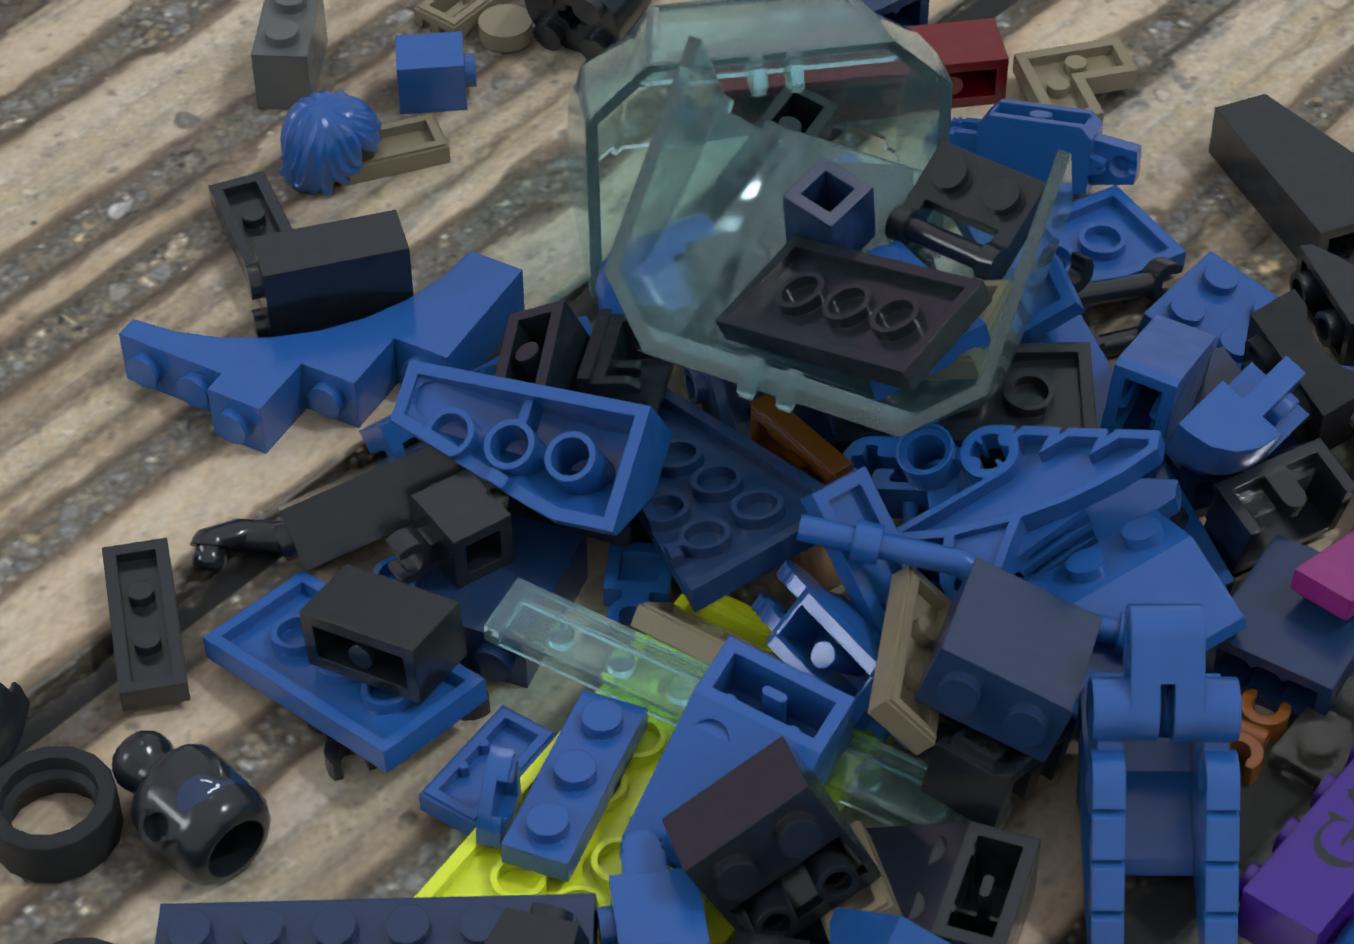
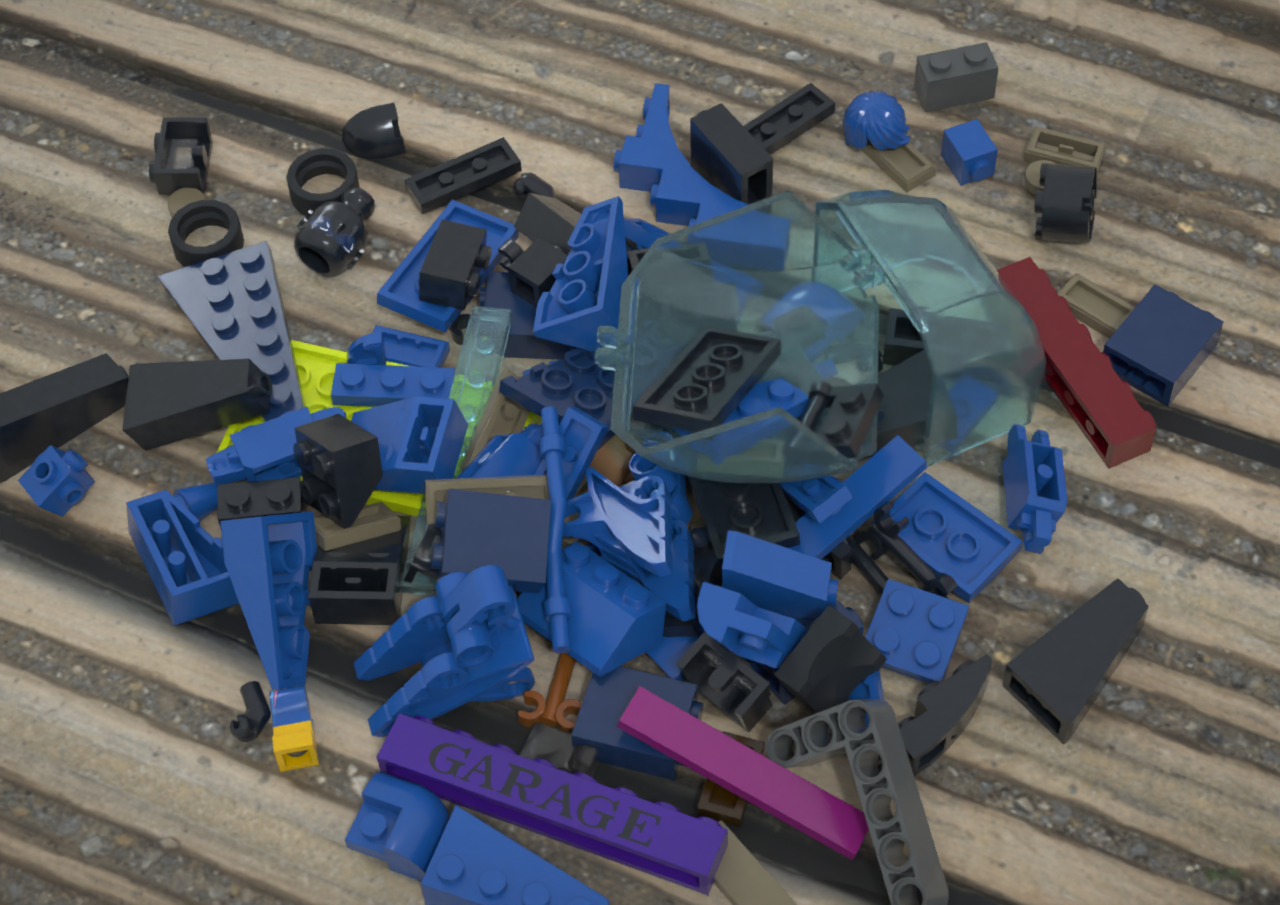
camera: 75 degrees right, 10 degrees up
dark blue brick [782,157,876,251] -> none
dark tan plate [1012,37,1138,122] -> none

